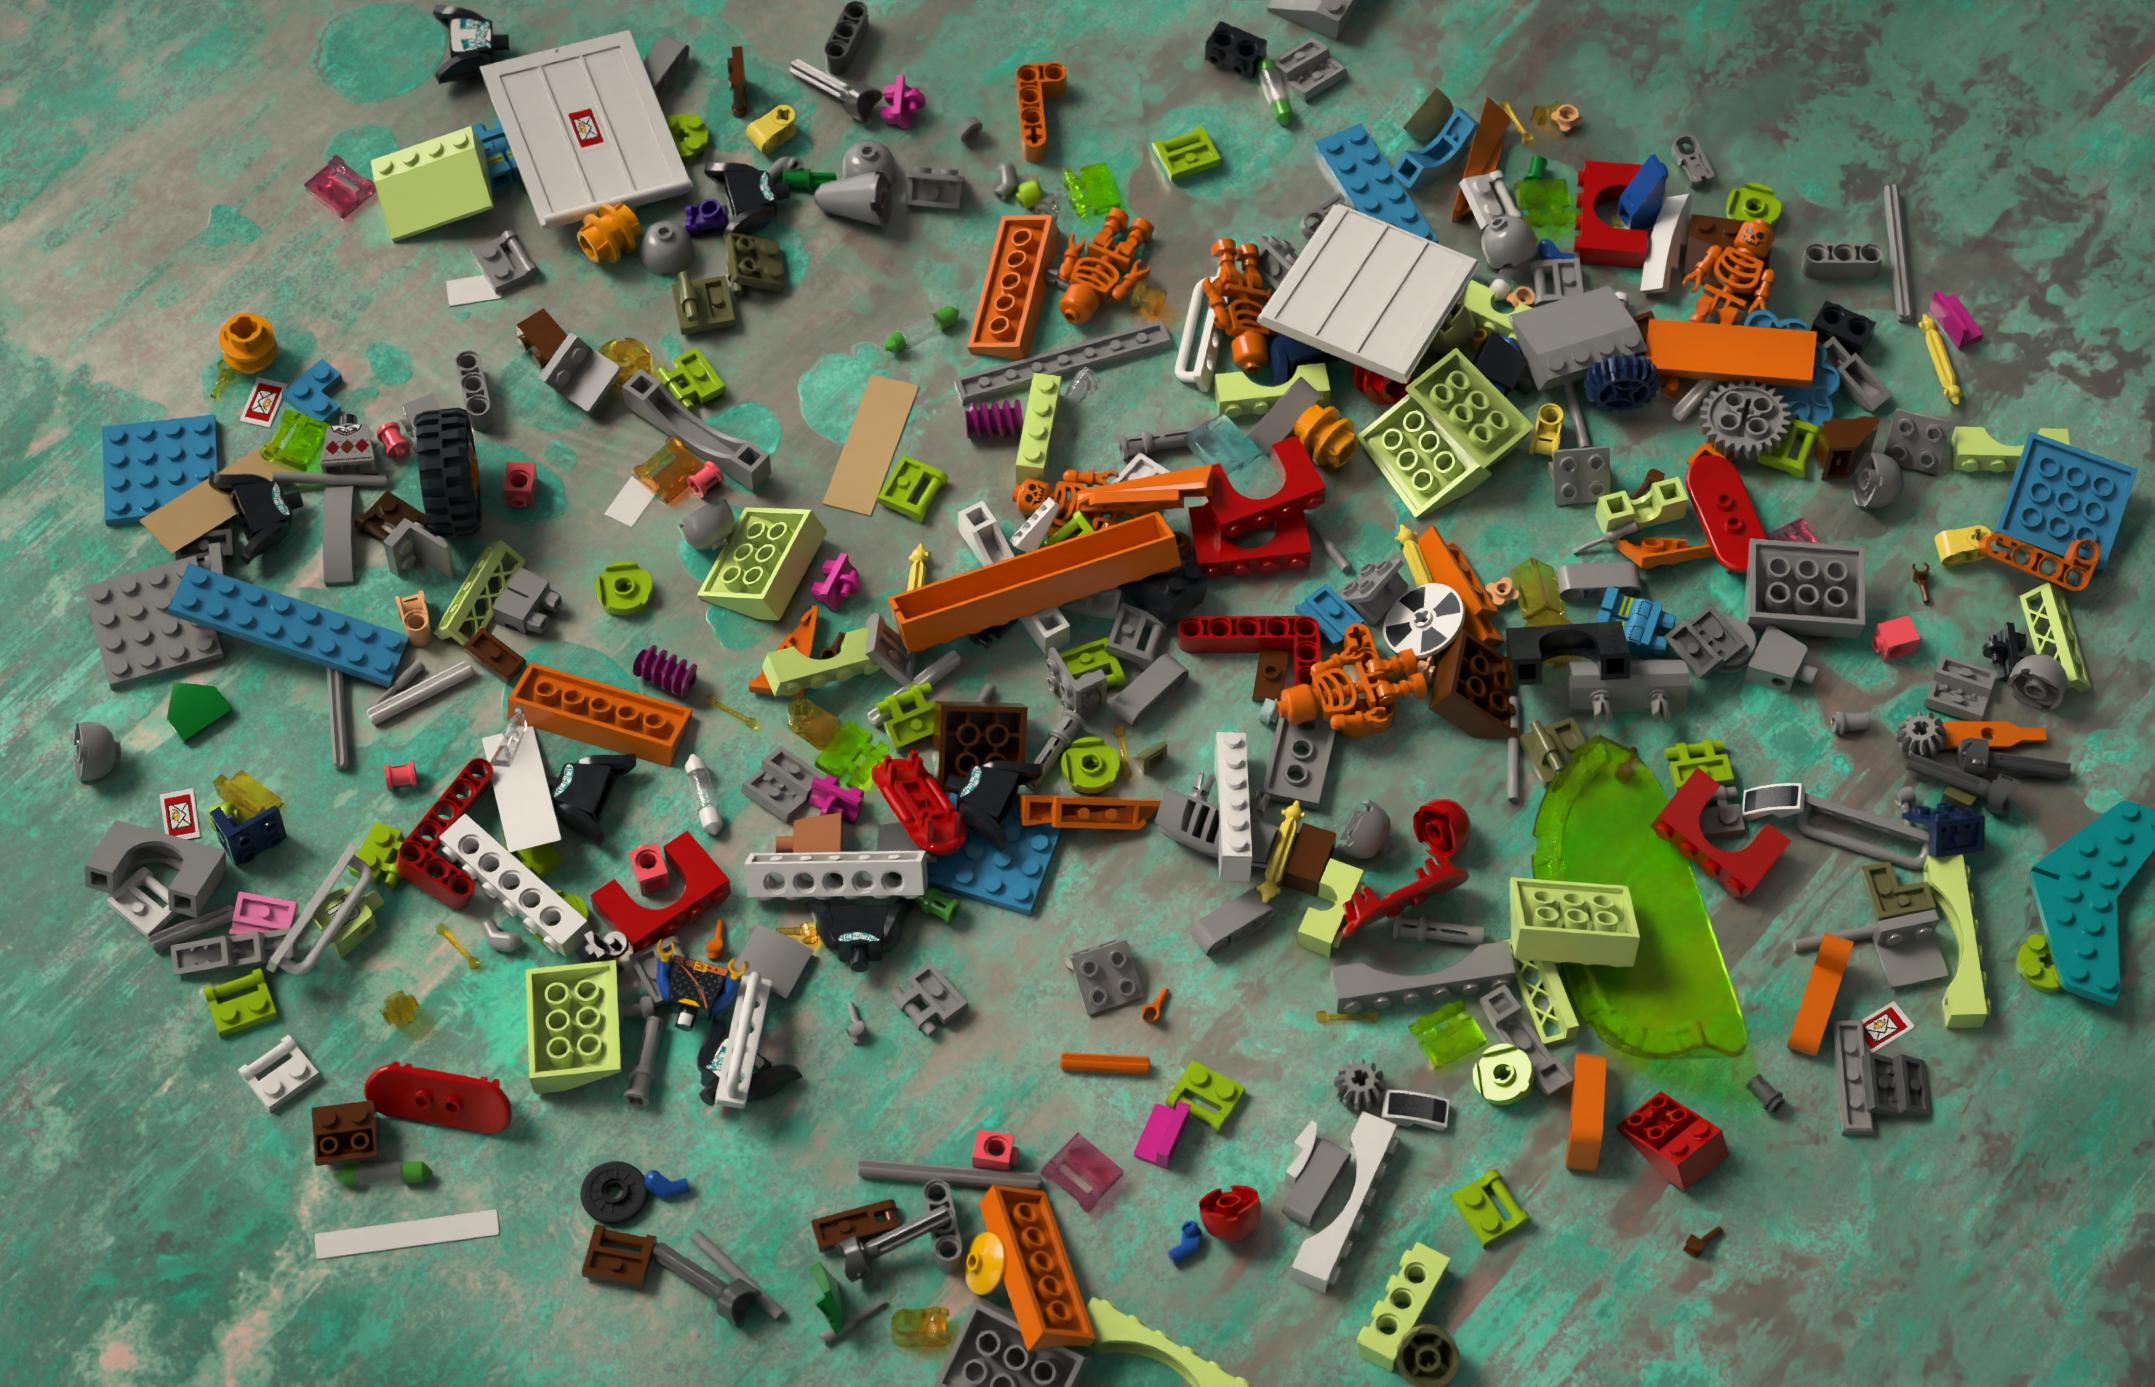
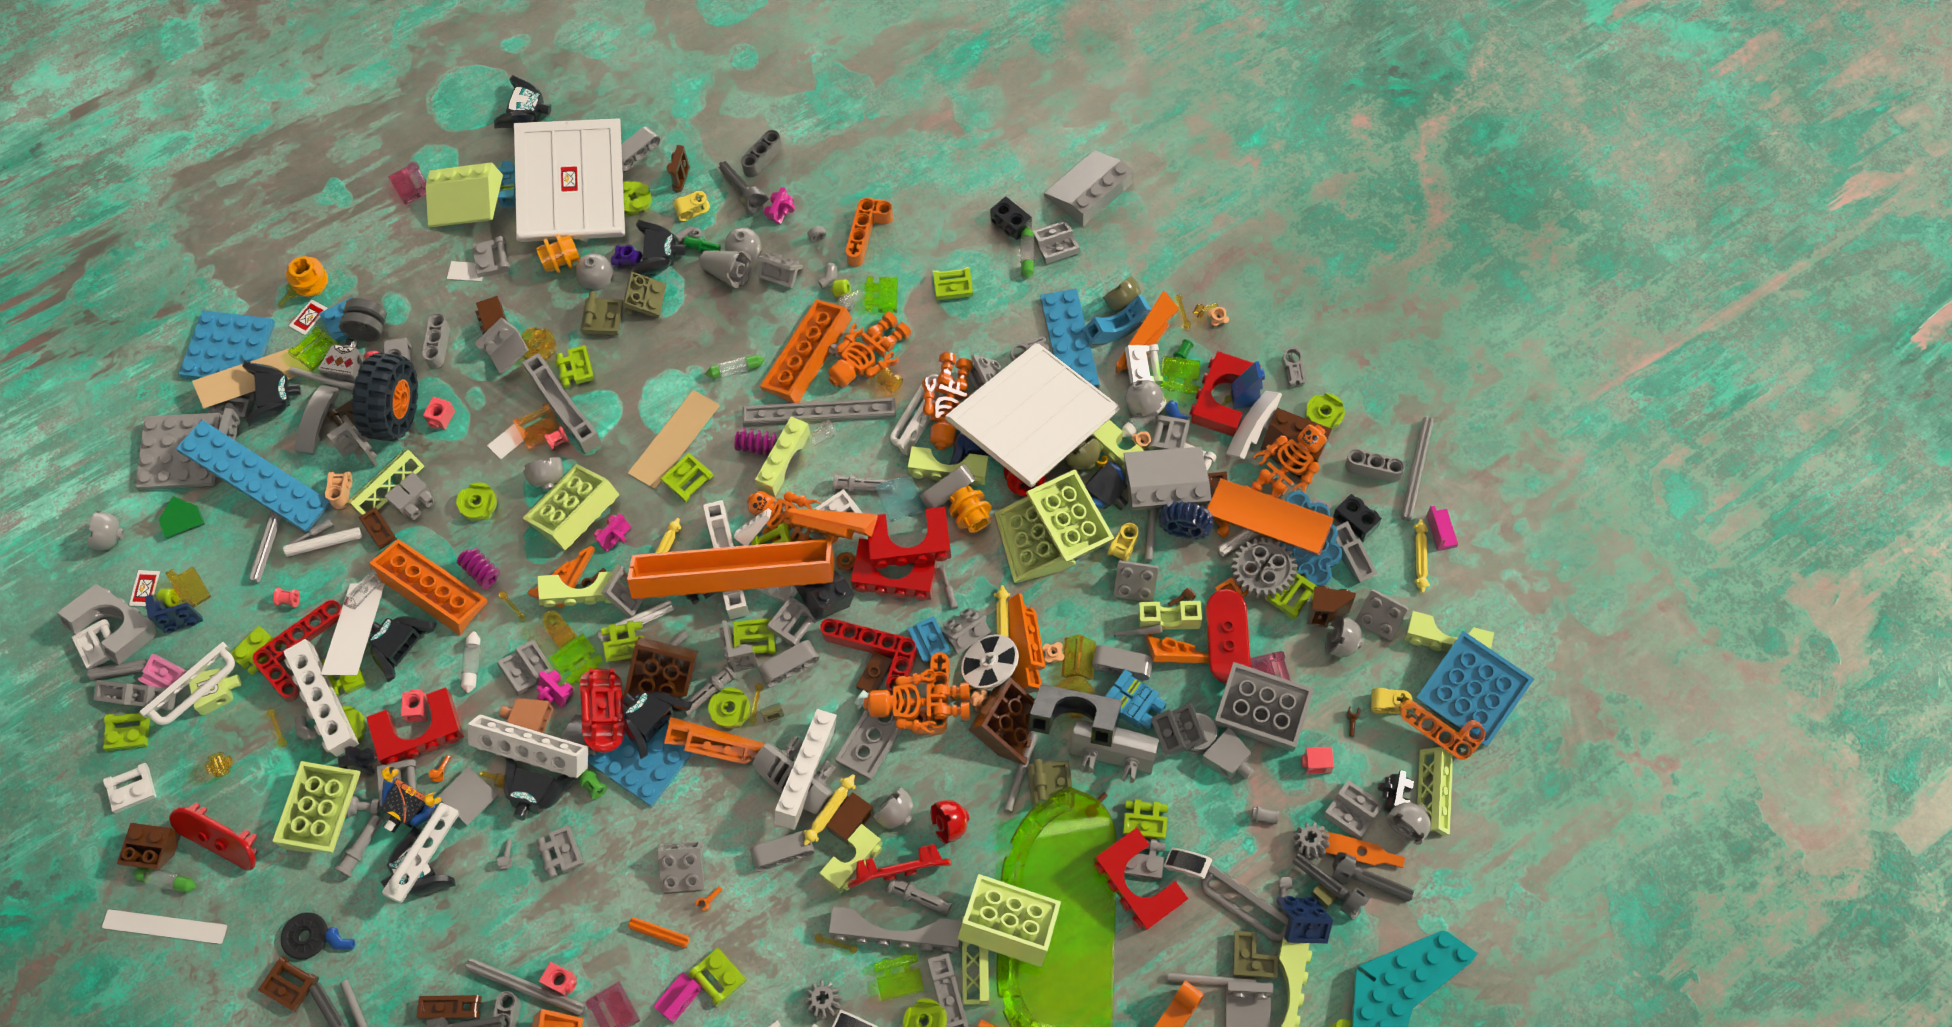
camera: 20 degrees right, 5 degrees up
none -> dark grey wheel [339,298,387,342]

